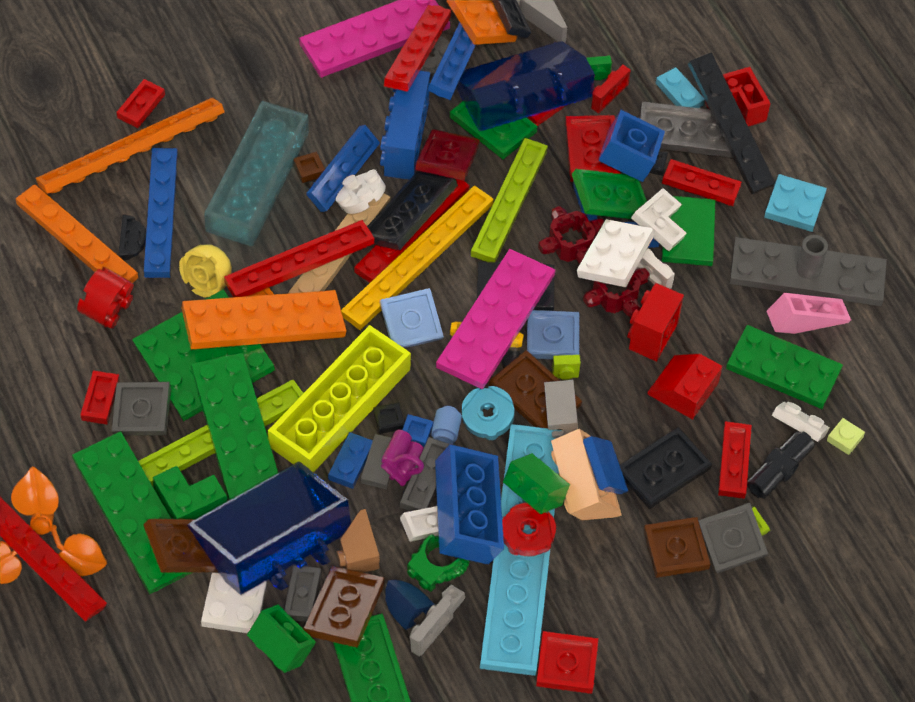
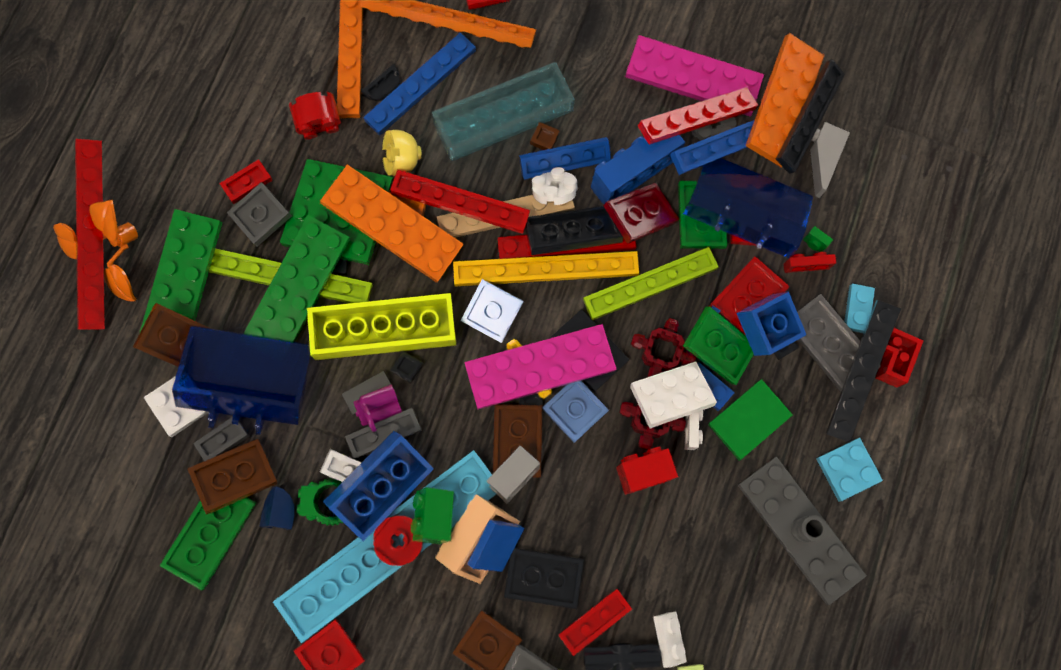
camera: 40 degrees right, 20 degrees up
green brick [153,466,228,519] -> none
green brick [247,605,316,673] -> none
blue plate [328,432,373,489] -> none
medium nougat slope [336,509,380,573] -> none
blue plate [402,414,434,447] -> none
light grey hinge [409,585,465,656] -> none
medium blue brick [431,406,462,445] -> none
medium azure plate [462,386,515,440] -> none
lime plate [552,355,581,380] -> none
white plate [631,188,687,251] -> none
red slope [647,354,723,420] -> none
red plate [662,159,742,206] -> none
green plate [726,325,843,410] -> none
bright pink slope [767,293,851,334] -> none

